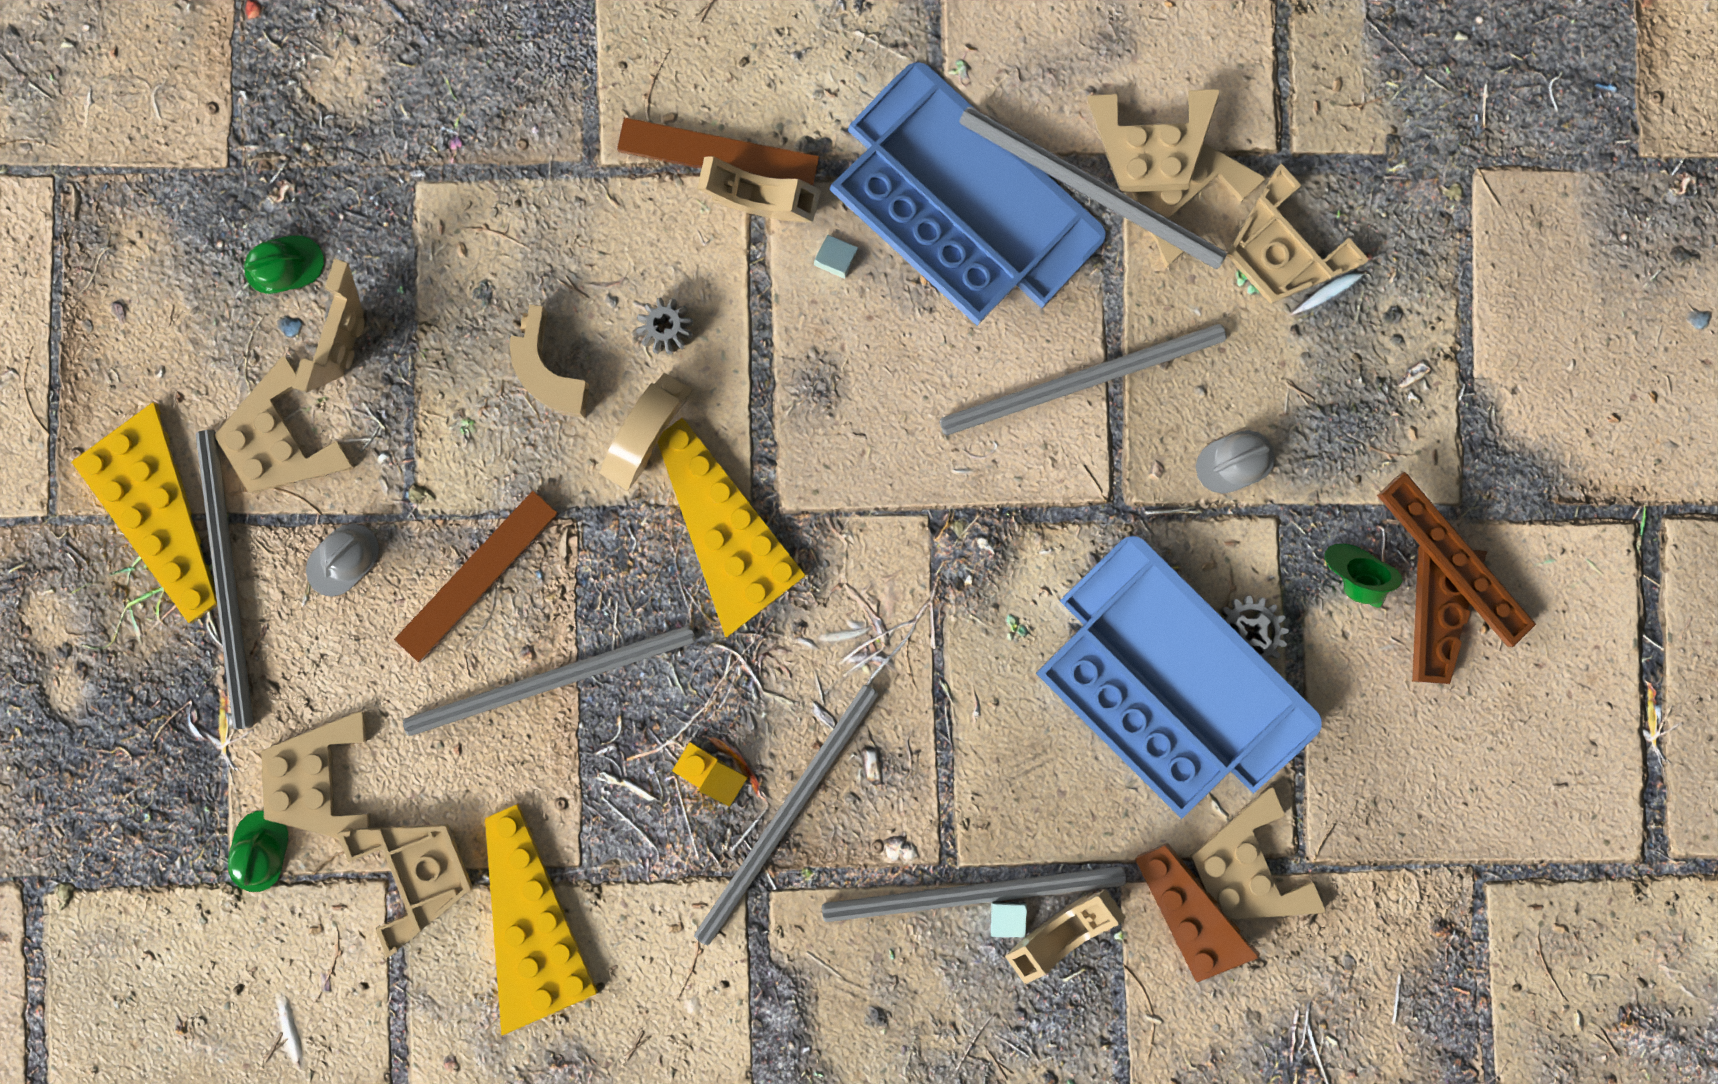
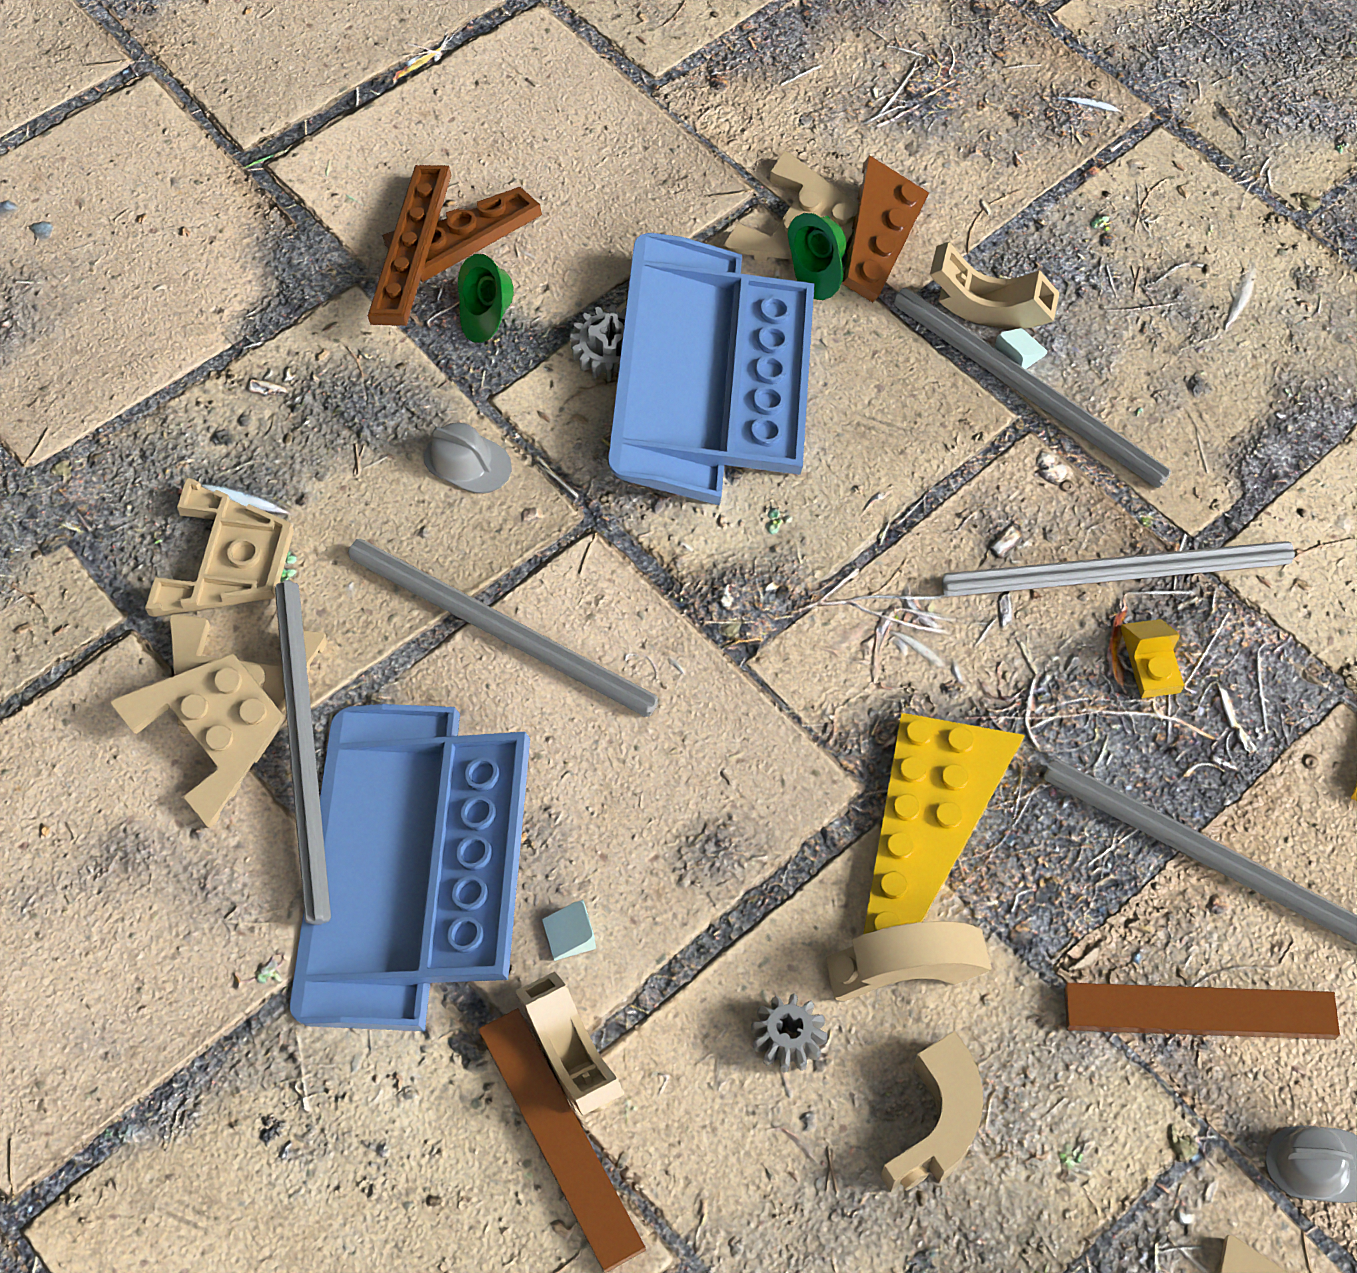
camera: 130 degrees left, 25 degrees down
none -> green piece [787,213,846,300]

